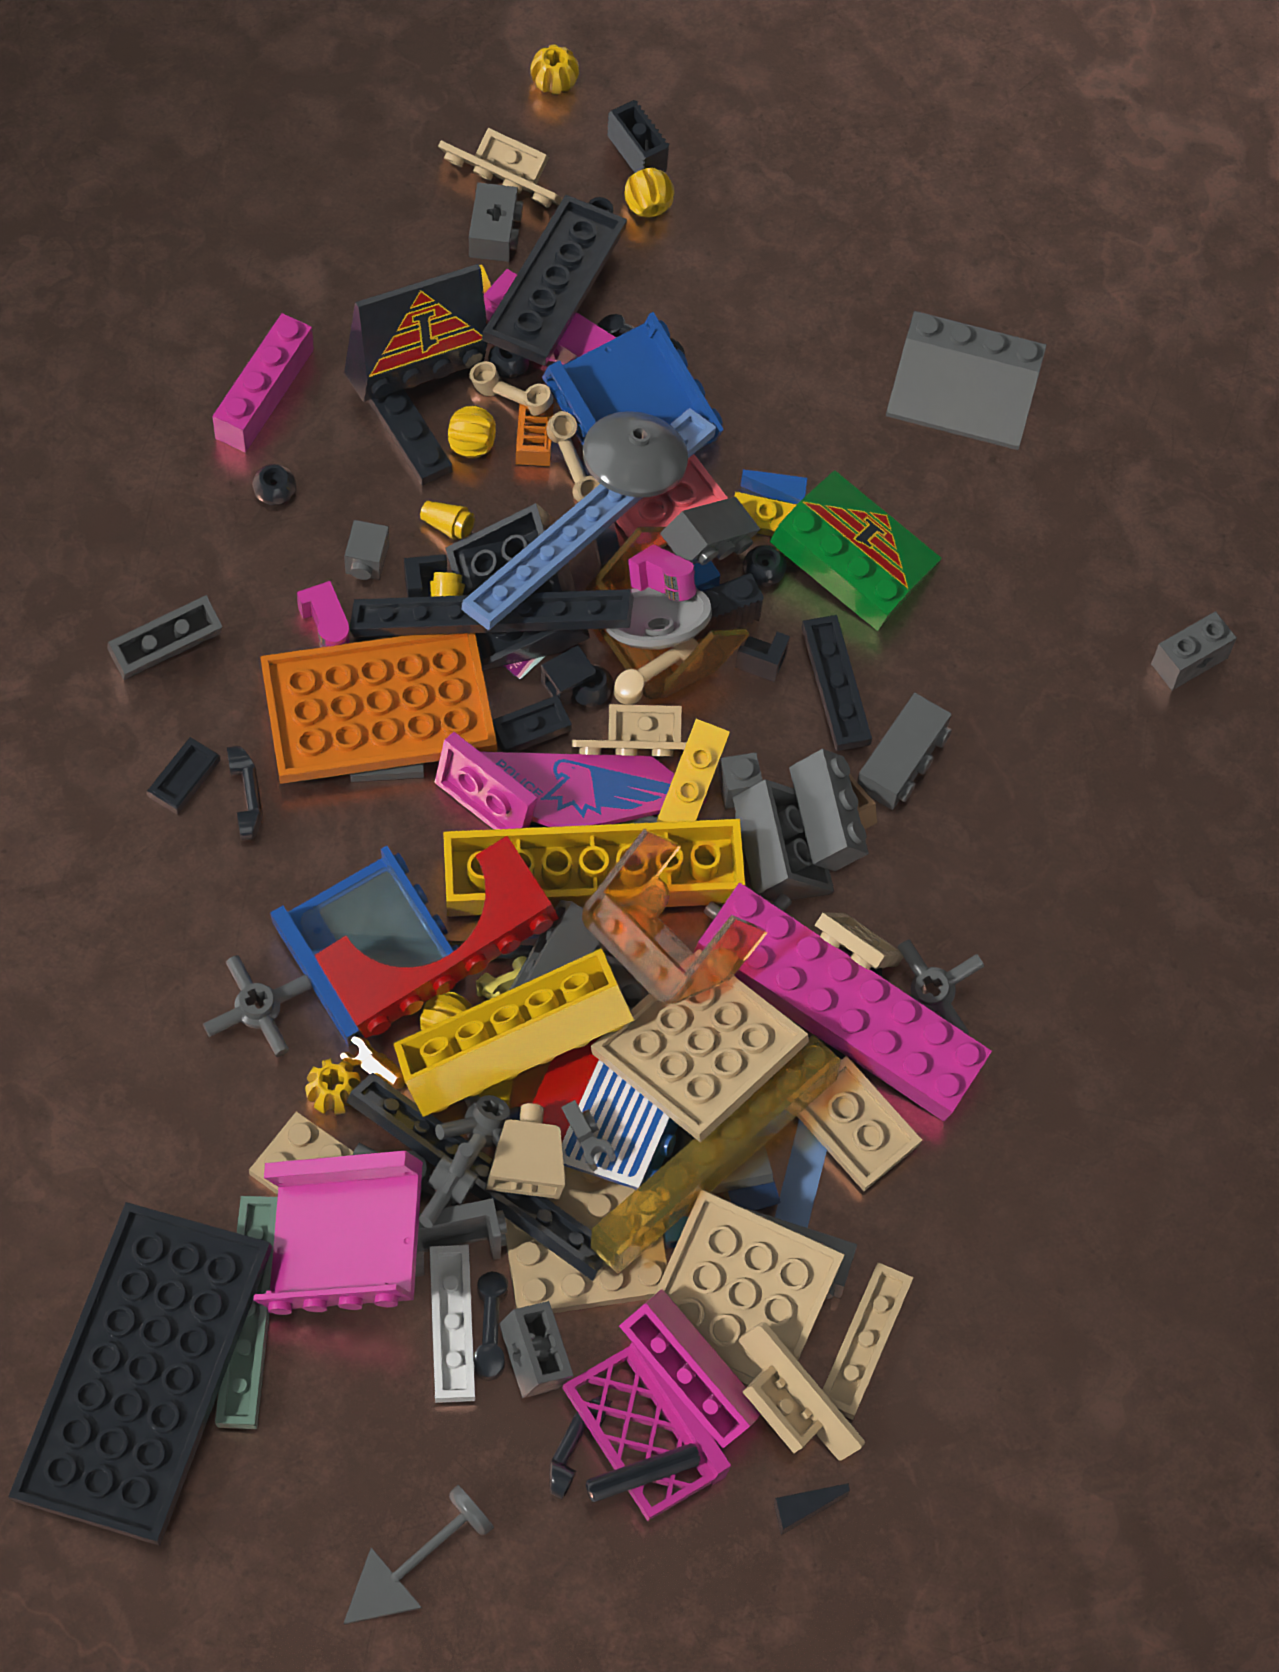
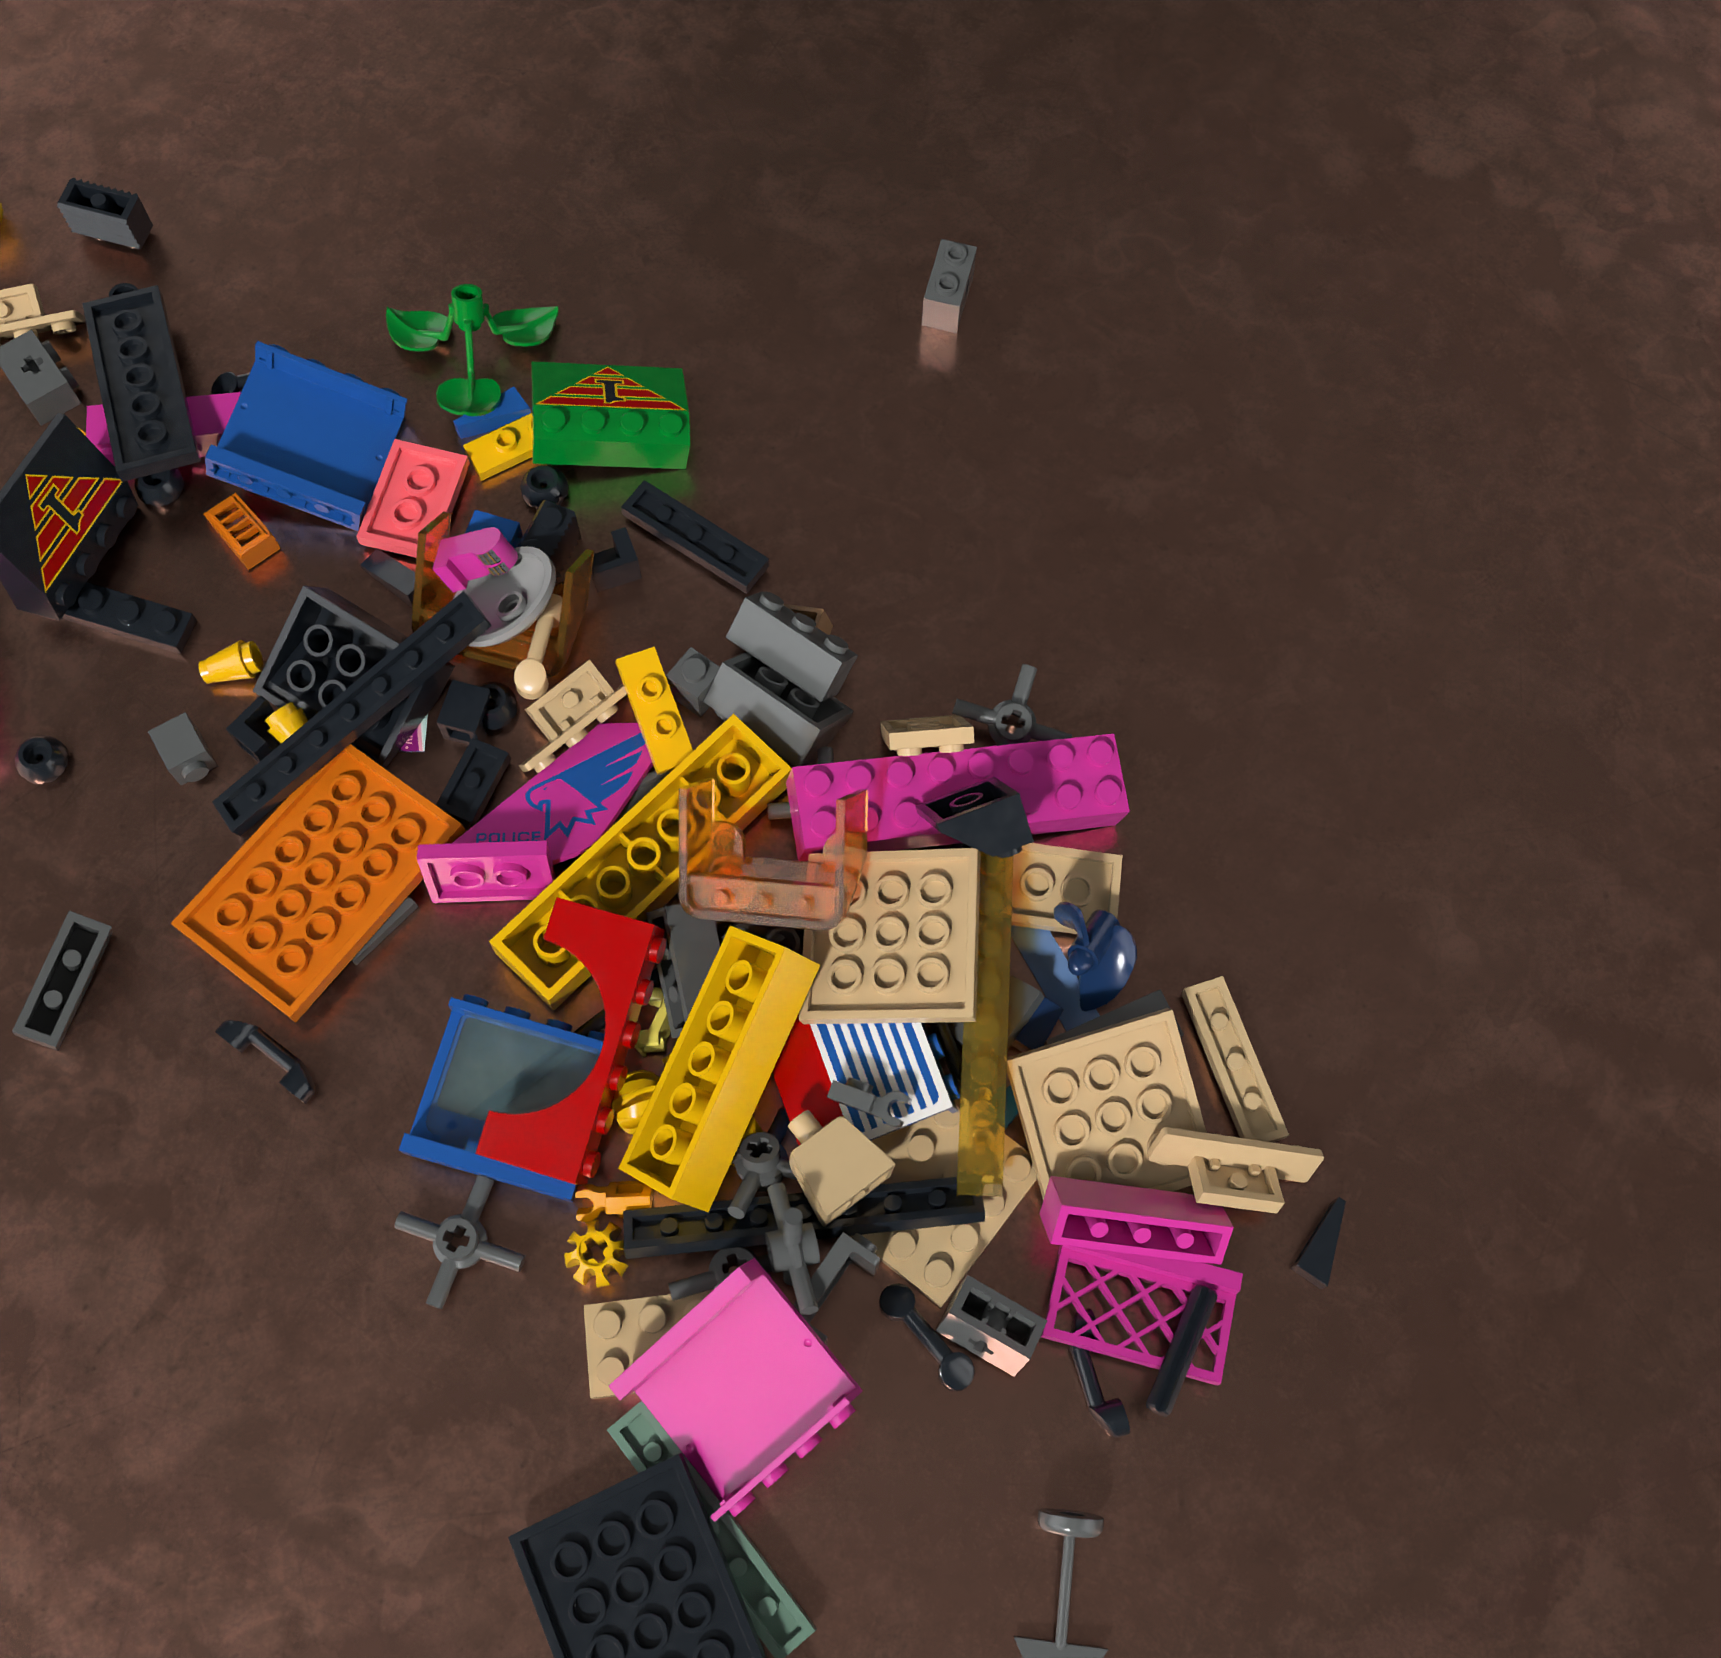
camera: 40 degrees left, 5 degrees up
black tile [147,737,221,815] -> none
dark pink leg [297,581,350,648] -> none
white plate [430,1245,475,1403] -> none
yellow piece [448,406,496,458] -> none
medium blue plate [461,408,716,630] -> none
tan bar [470,361,554,416] -> none
tan bar [546,411,600,502] -> none
dark grey dish [583,411,688,498] -> none
yellow piece [624,168,674,217] -> none
dark grey brick [660,497,760,565] -> none
dark grey brick [857,692,952,811] -> none
dark grey slope [886,311,1047,450] -> none
none -> green plant [386,284,558,416]
none -> black slope [915,777,1034,858]
none -> dark blue piece [1054,902,1137,1012]

